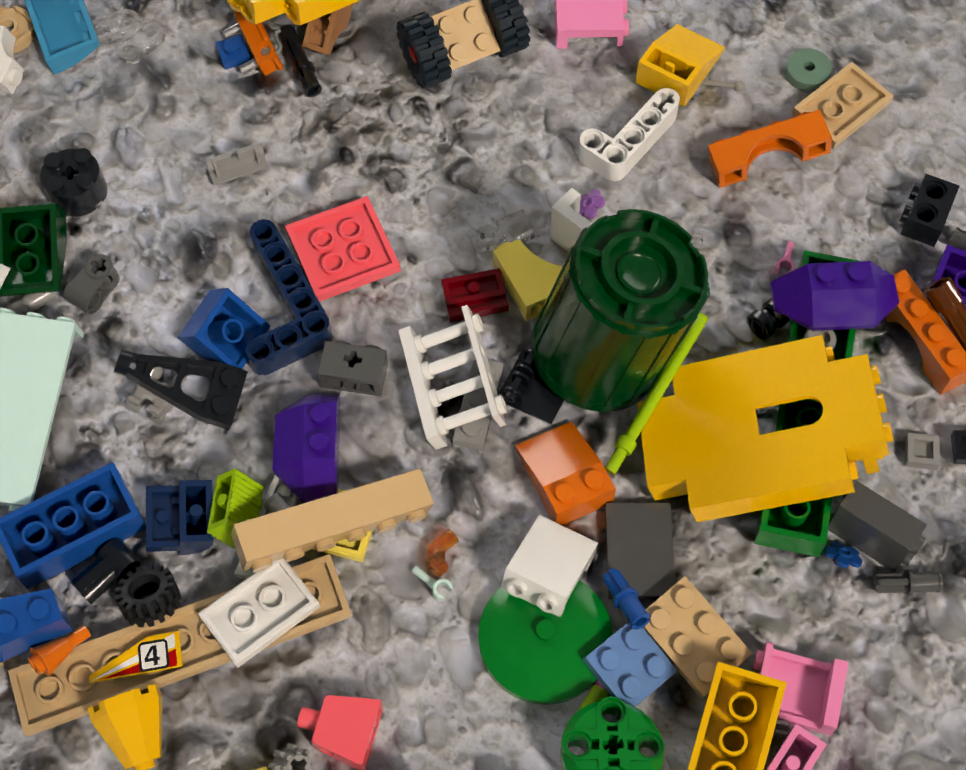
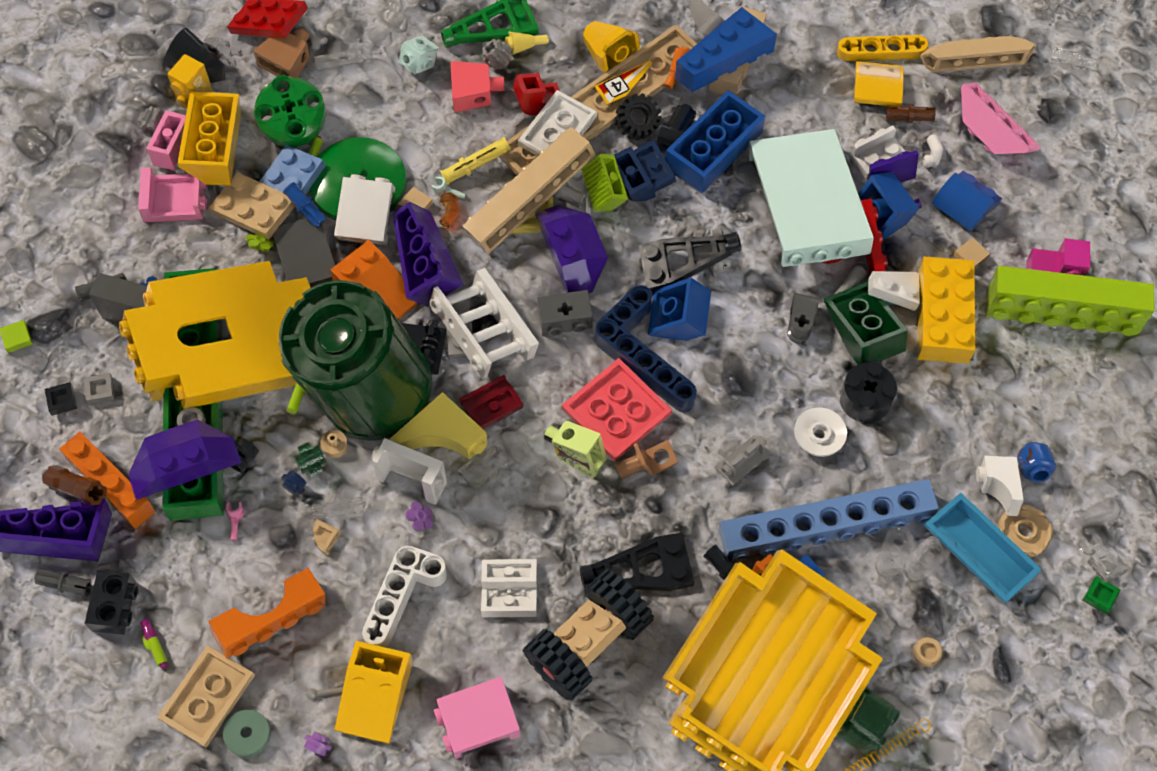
camera: 160 degrees right, 0 degrees up
none -> piece [140,619,168,669]
none -> lime plant [245,234,274,252]
none -> dark blue plate [281,470,307,495]
none -> medium lavender plate [304,731,332,756]
none -> tan tile [313,519,341,556]
none -> dark purple wedge [392,202,464,307]
none -> tan tile [398,187,433,210]
none -> light yellow pin [440,137,511,185]
none -> white slope [481,559,537,617]
none -> red brick [513,72,560,116]
none -> yellowish green torso [544,421,607,479]
none -> black plate [579,532,694,591]
none -> medium nougat bracket [615,440,678,479]
none -> medium blue brick [718,479,939,562]
none -> white dish [794,407,847,457]

